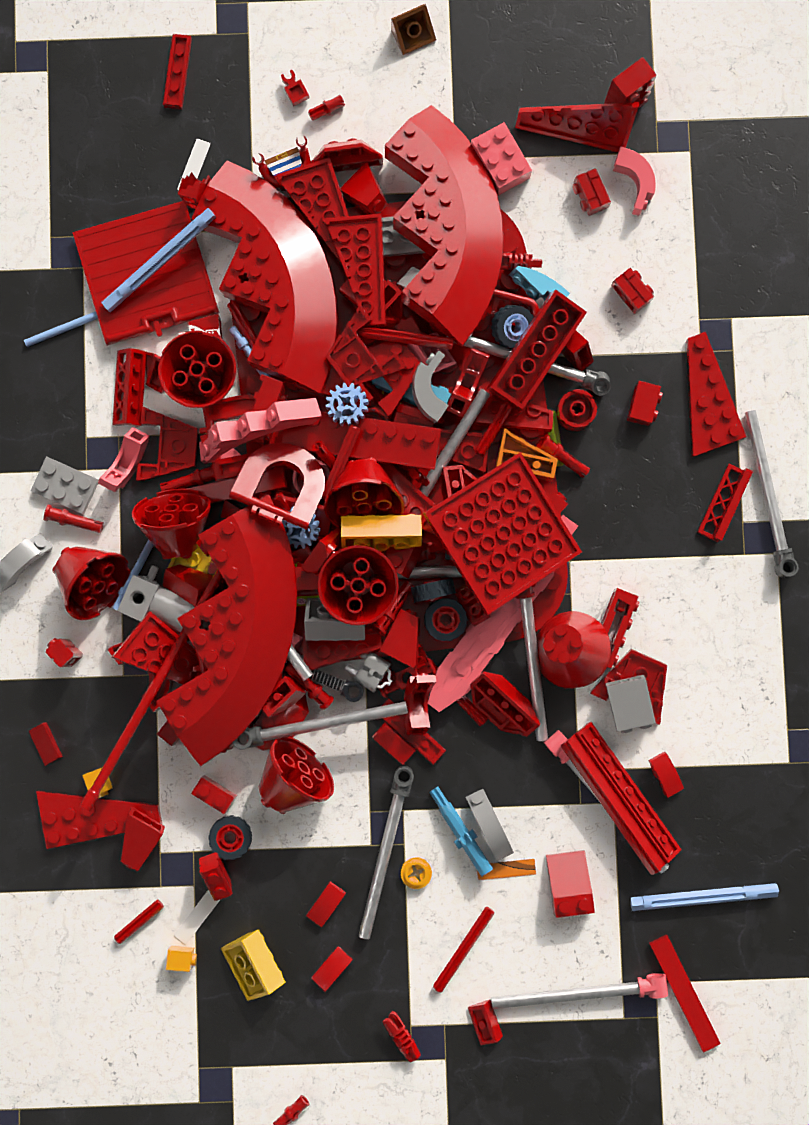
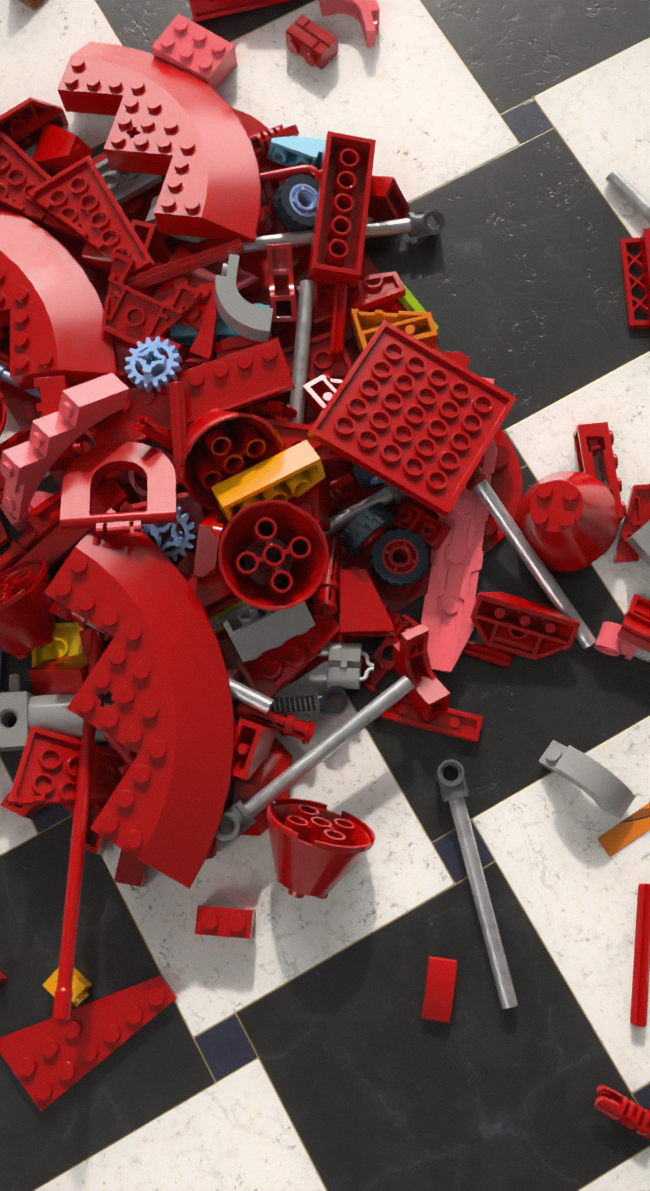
camera: 25 degrees left, 10 degrees down
red axle [114,899,164,944] -> none
red slope [121,807,165,871] -> none
light orange brick [166,946,197,972] -> none
white sticker [174,890,220,944] -> none
red brick [199,852,232,901] -> none
black wheel [208,815,252,860] -> none
yellow slope [221,930,286,1001] -> none
red slope [311,946,353,992] -> none
red slope [372,723,416,764] -> none
light orange gear [401,857,432,889] -> none
dark azure piece [429,787,493,877] -> none
red pin [536,434,590,478] -> none
red brick [556,389,597,431] -> none
red brick [611,267,655,314] -> none
red brick [627,381,663,426] -> none
red wing [686,332,747,457] -> none

